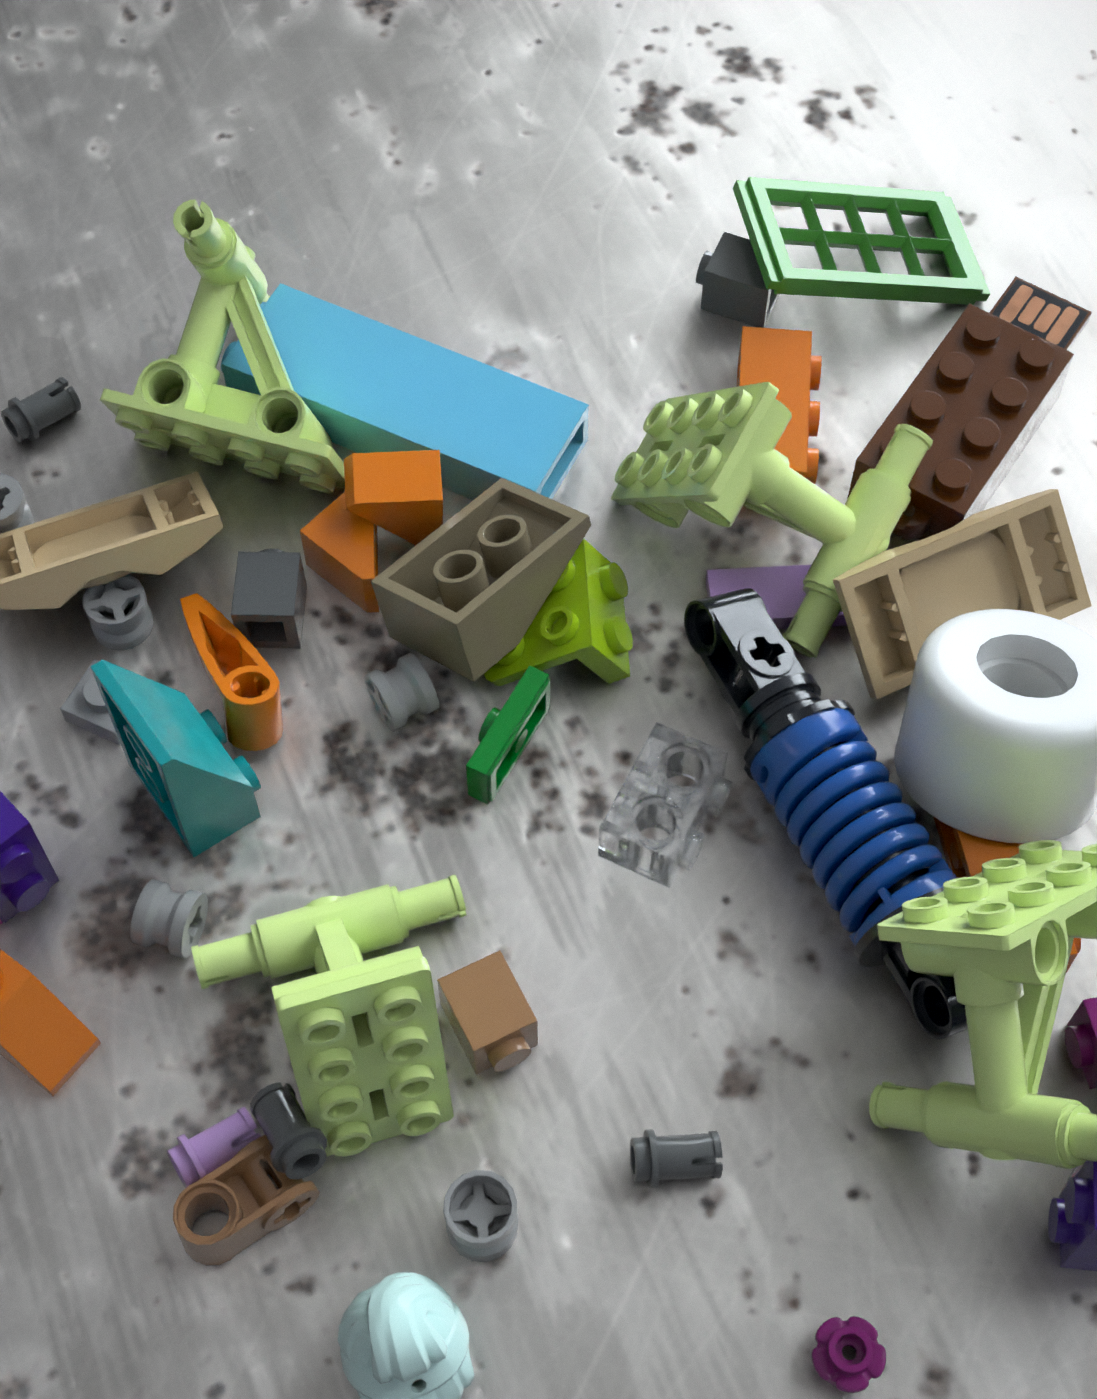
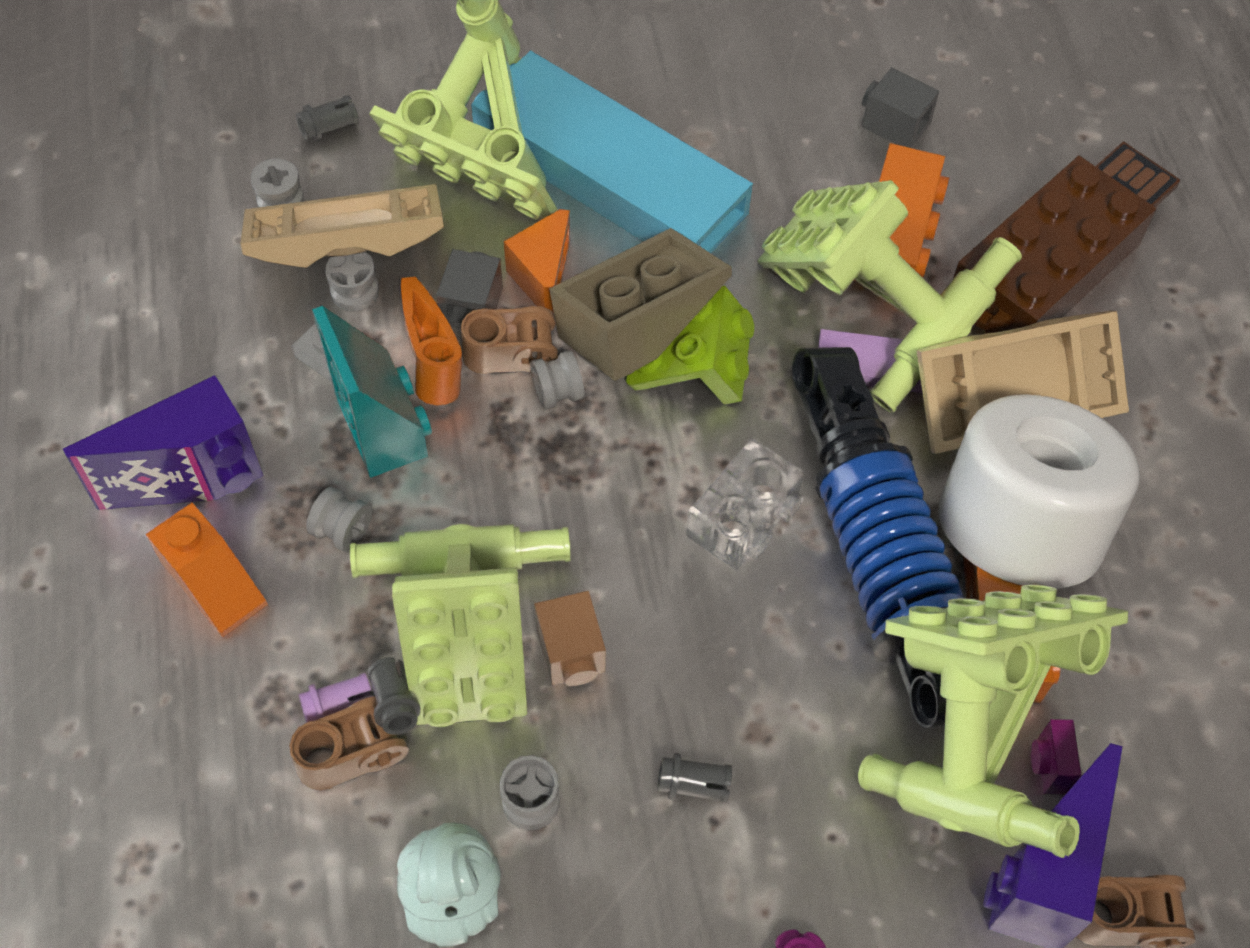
camera: 10 degrees right, 0 degrees up
orange slope [344,450,443,545] -> none
green plate [466,665,550,805] -> none
bright green piece [733,177,991,305] -> none
none -> medium nougat piece [461,306,558,374]

